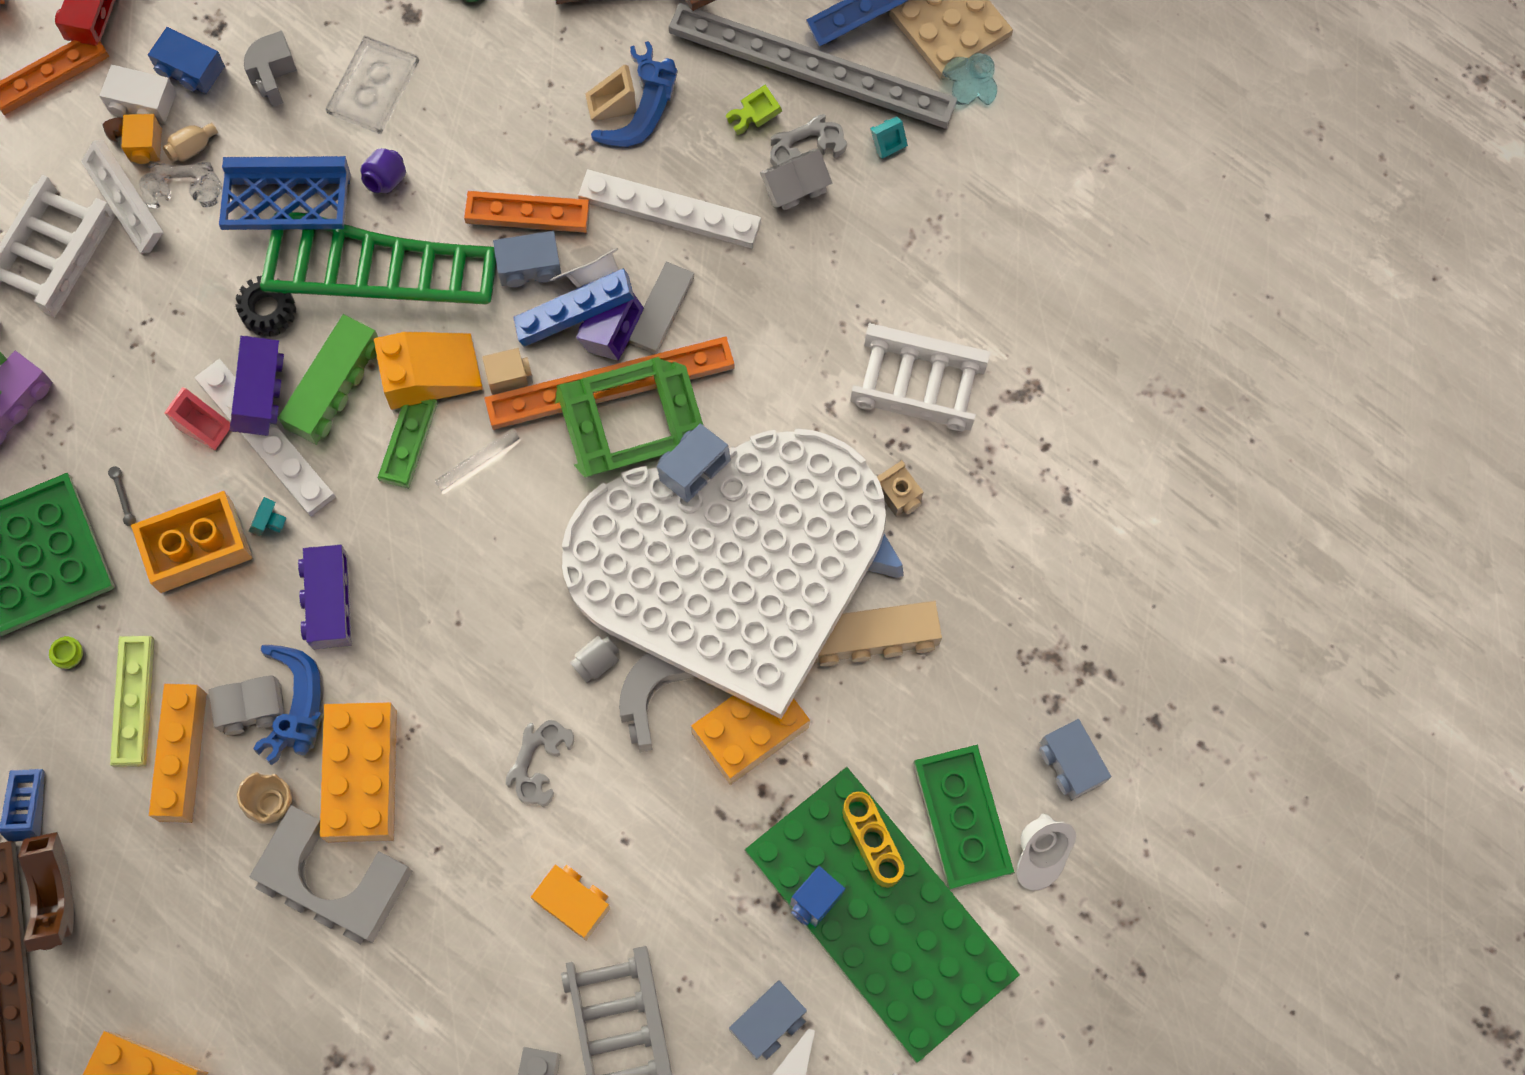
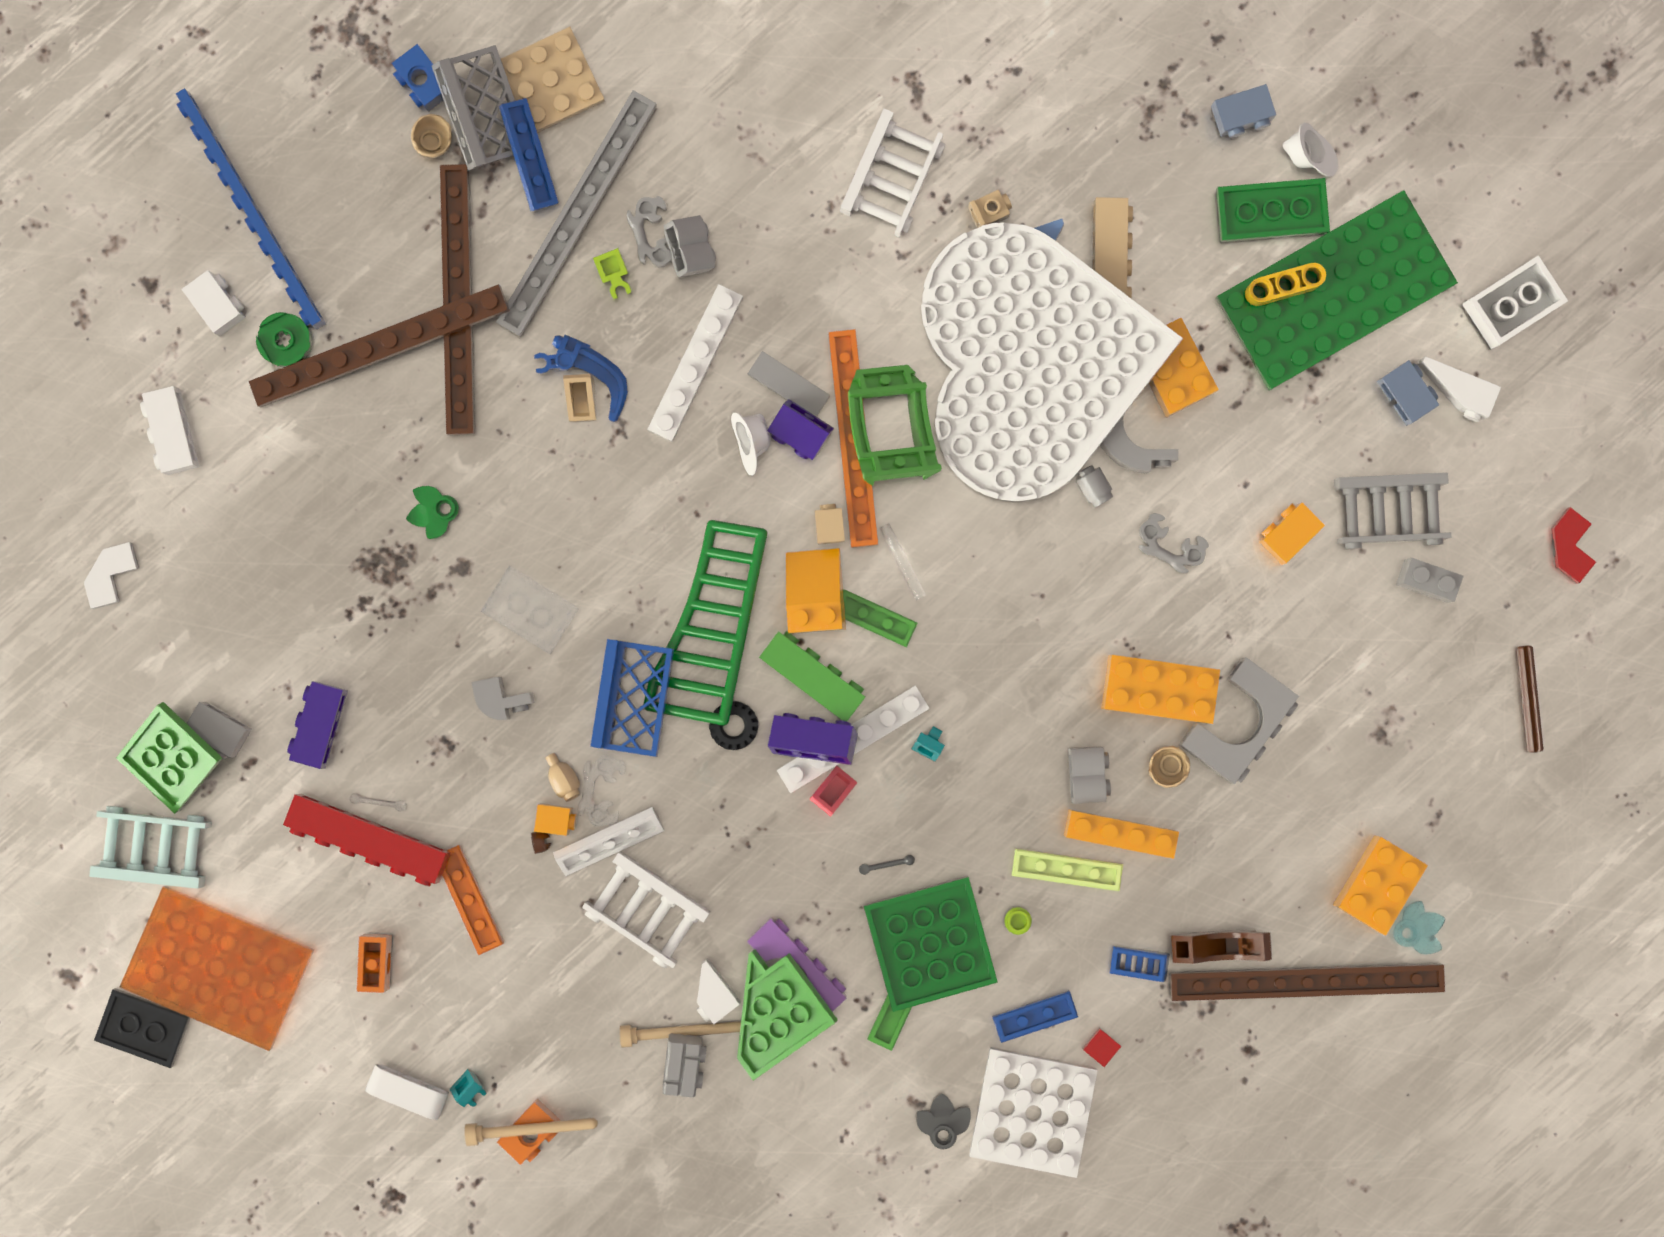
camera: 75 degrees left, 15 degrees up
white brick [99,65,176,124] -> none
light orange brick [131,491,253,593] -> none
blue brick [148,27,225,94] -> none
blue piece [253,645,322,765] -> none
dark purple brick [298,544,352,650] -> none
dark purple head [360,148,406,194] -> none
orange plate [464,191,590,233] -> none
sand blue piece [493,231,561,287] -> none
plate [513,268,635,347] -> none
sand blue piece [657,423,731,503] -> none
blue brick [790,866,845,927] -> none
teal tile [870,116,908,159] -> none
clear light blue plate [942,53,997,105] -> none

